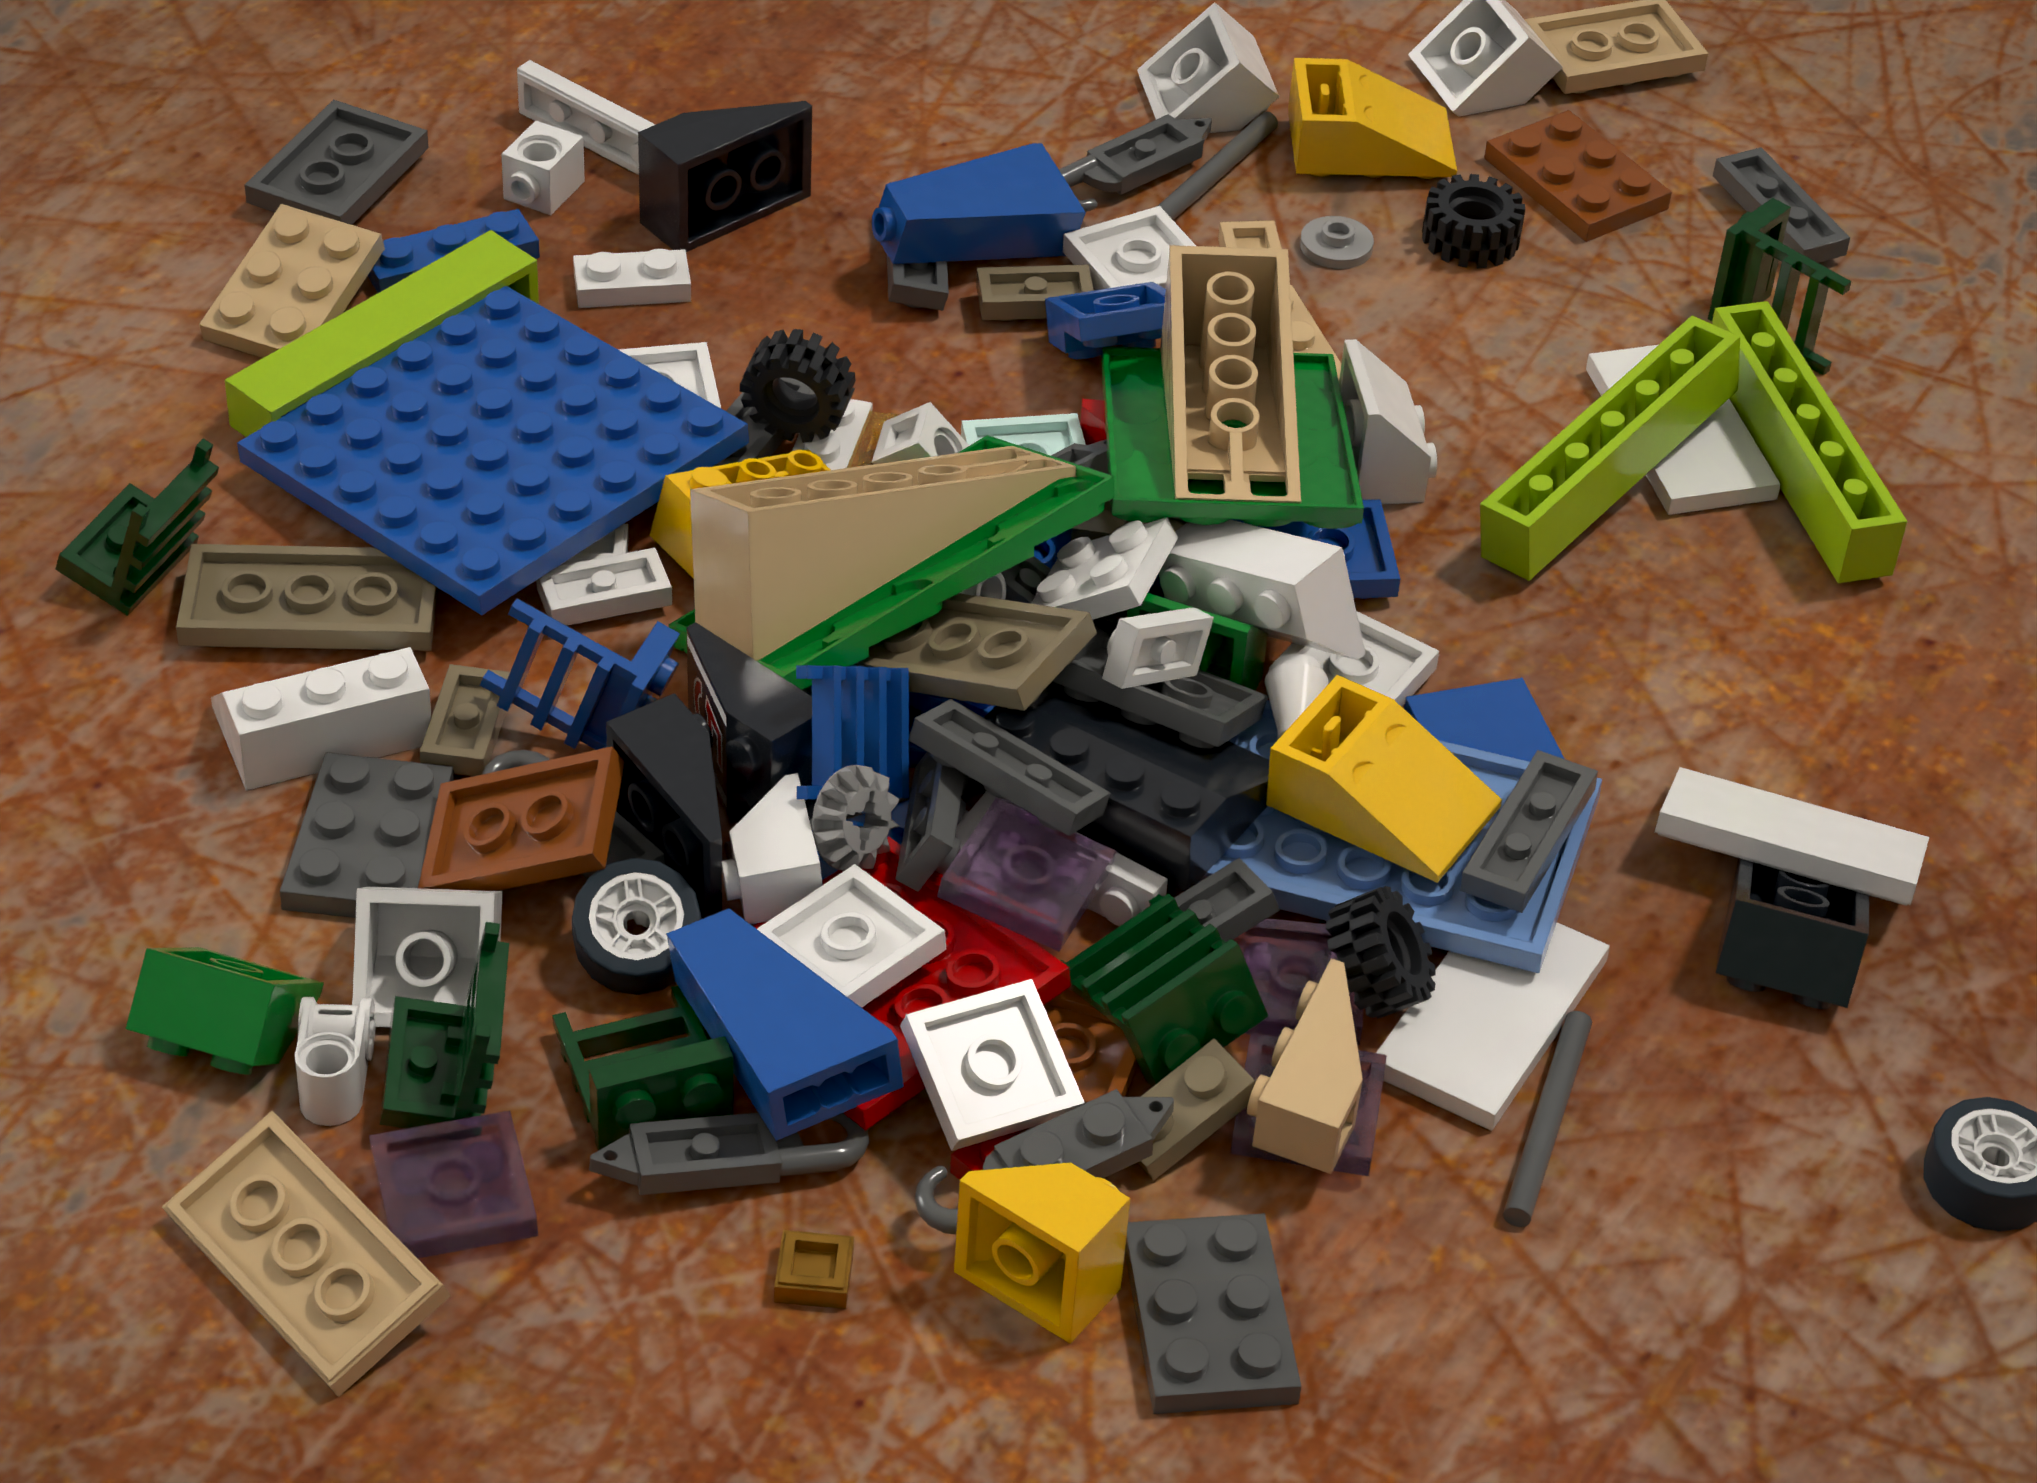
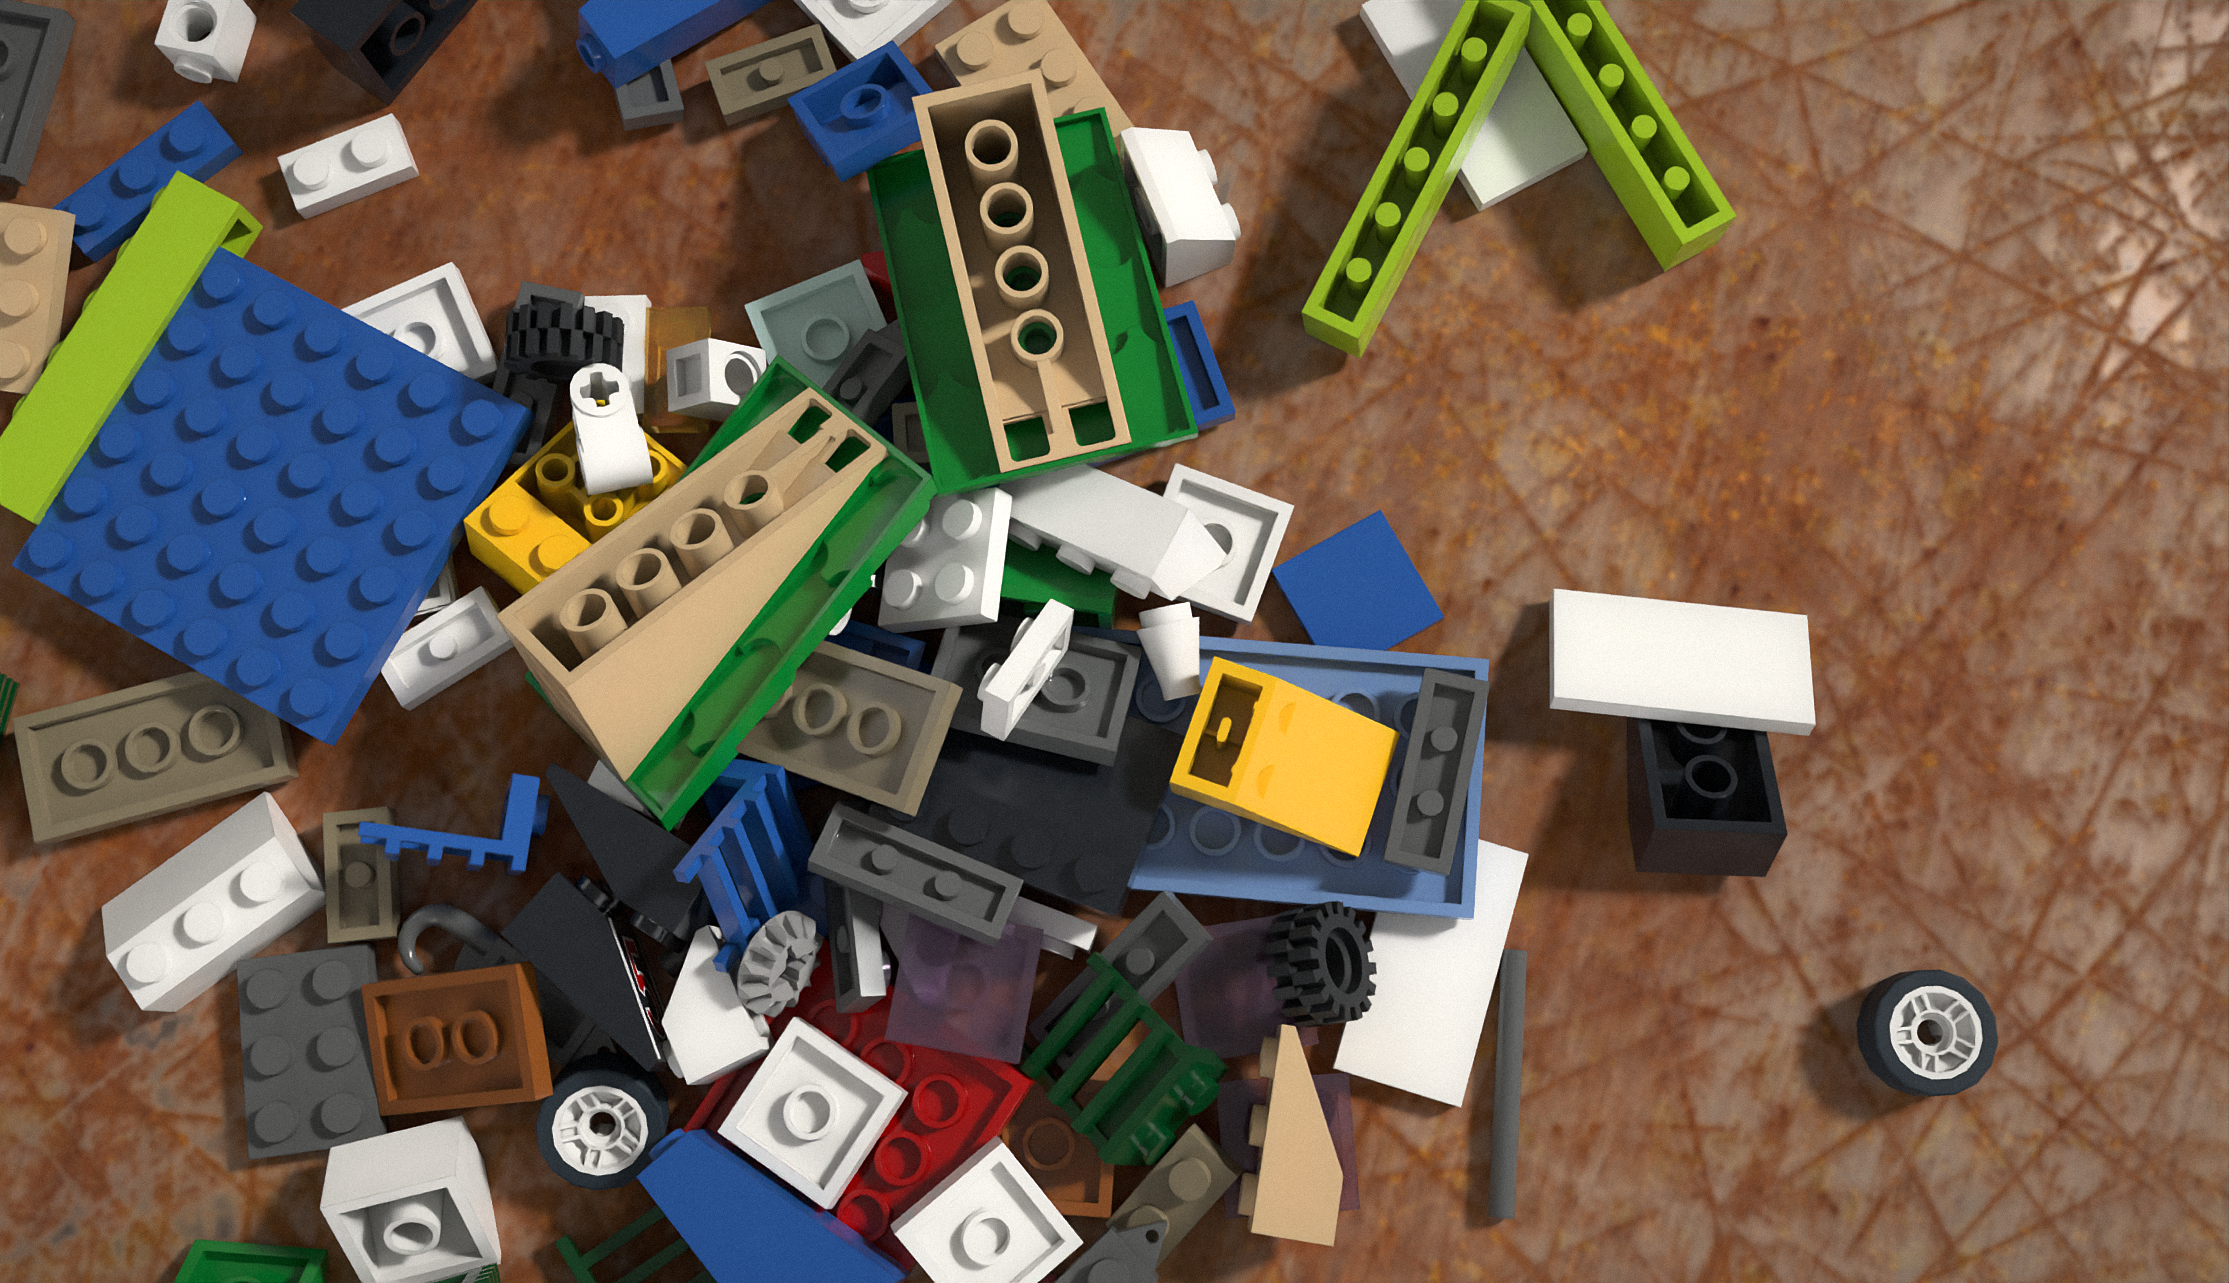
camera: 10 degrees left, 35 degrees up
none -> white piece [570,363,653,496]

